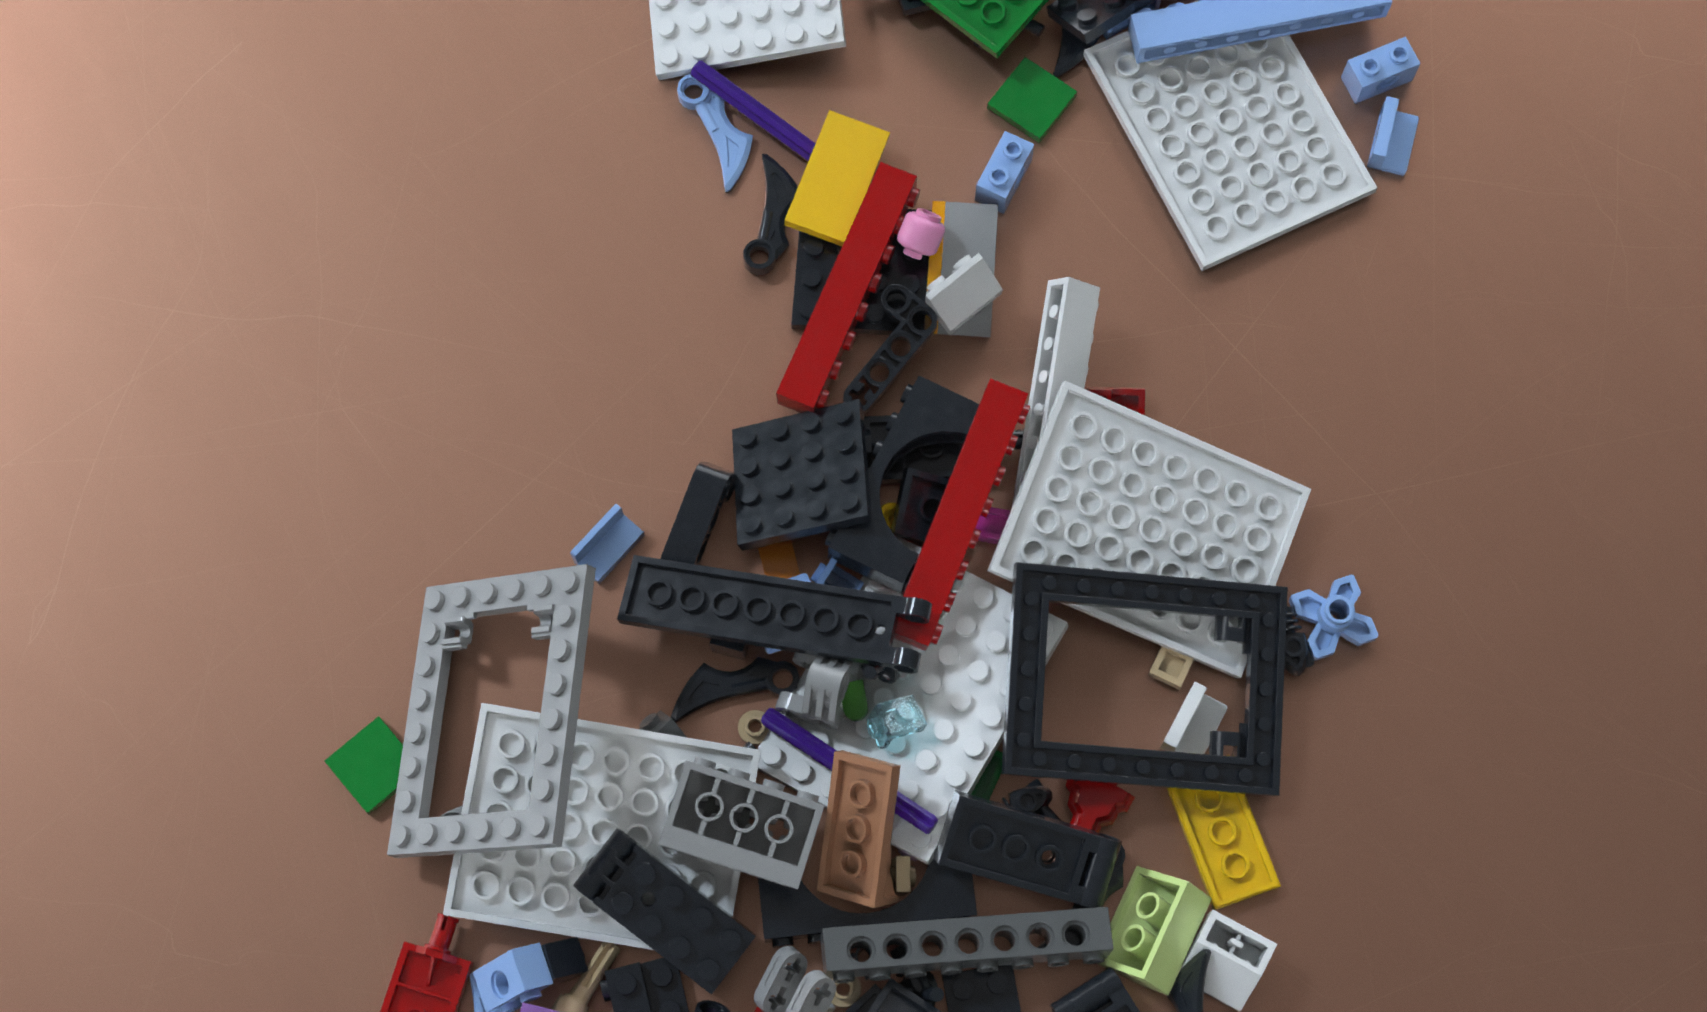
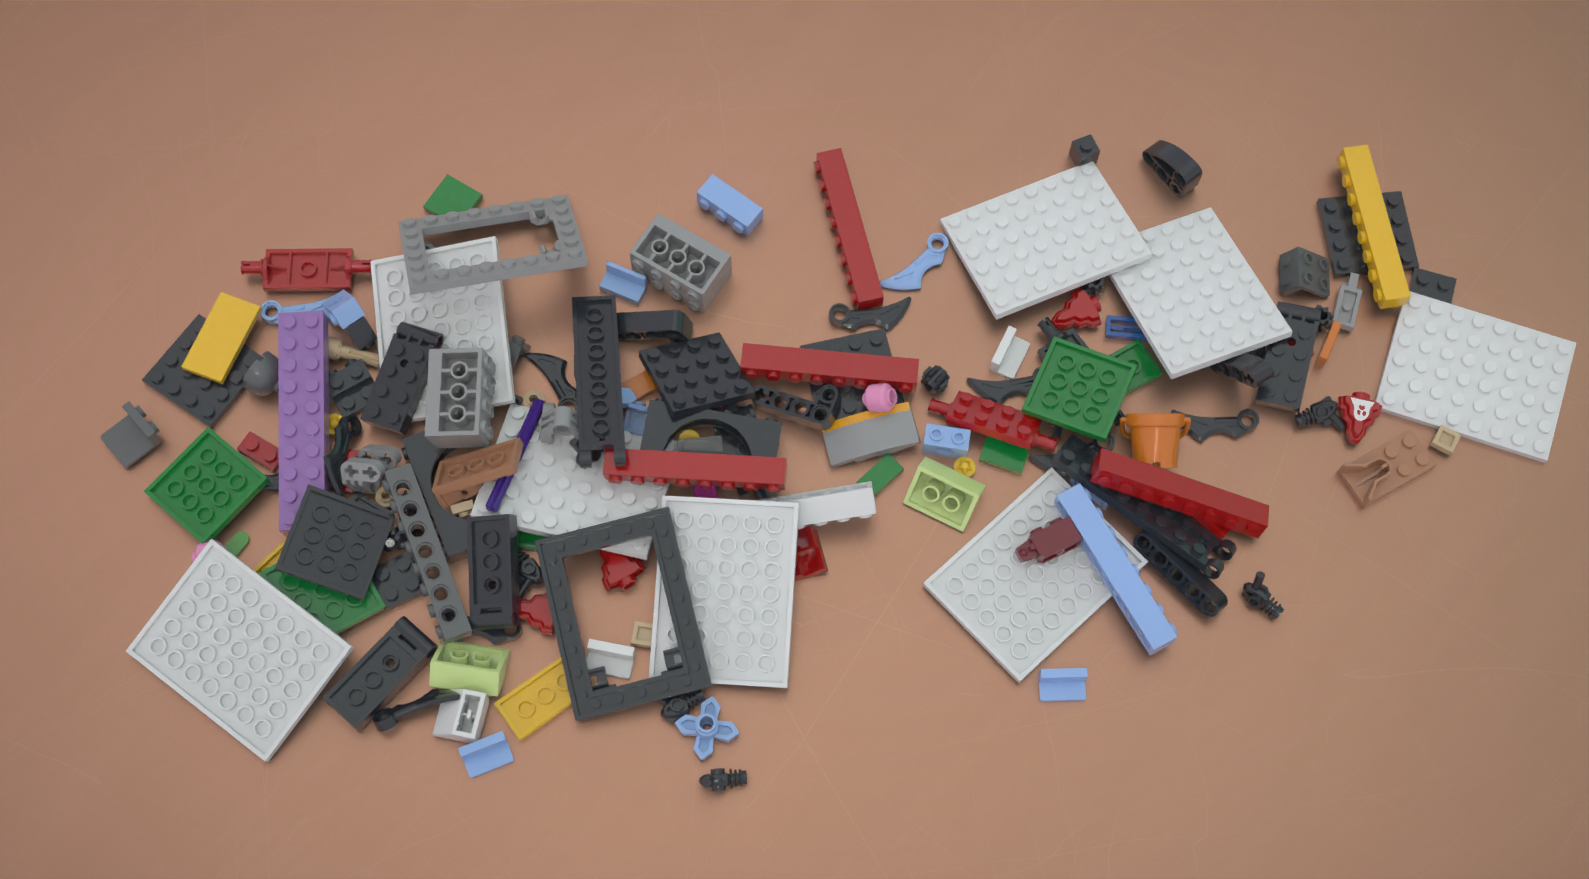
camera: 70 degrees right, 5 degrees down
dark purple axle [690,60,816,161] -> none
yellow tile [784,110,890,246] -> none
bright green piece [842,679,868,722] -> none
clear light blue bracket [866,694,927,749] -> none
white slope [925,253,1003,335] -> none
light blue brick [1341,37,1421,104] -> none
none -> light blue panel [458,731,514,778]
none -> red rock [600,549,646,591]
none -> light grey brick [630,213,732,313]
none -> light blue brick [697,174,763,236]
none -> black piece [699,768,747,791]
none -> red brick [813,148,884,309]
none -> green tile [856,453,904,497]
none -> yellowish green slope [903,456,986,532]
none -> black gear [921,365,950,394]
none -> red plate [928,391,1058,452]
none -> yellow tile [953,457,976,478]
none -> black piece [967,367,1040,404]
none -> white panel [989,326,1030,379]
none -> dark red hinge [1015,516,1082,564]

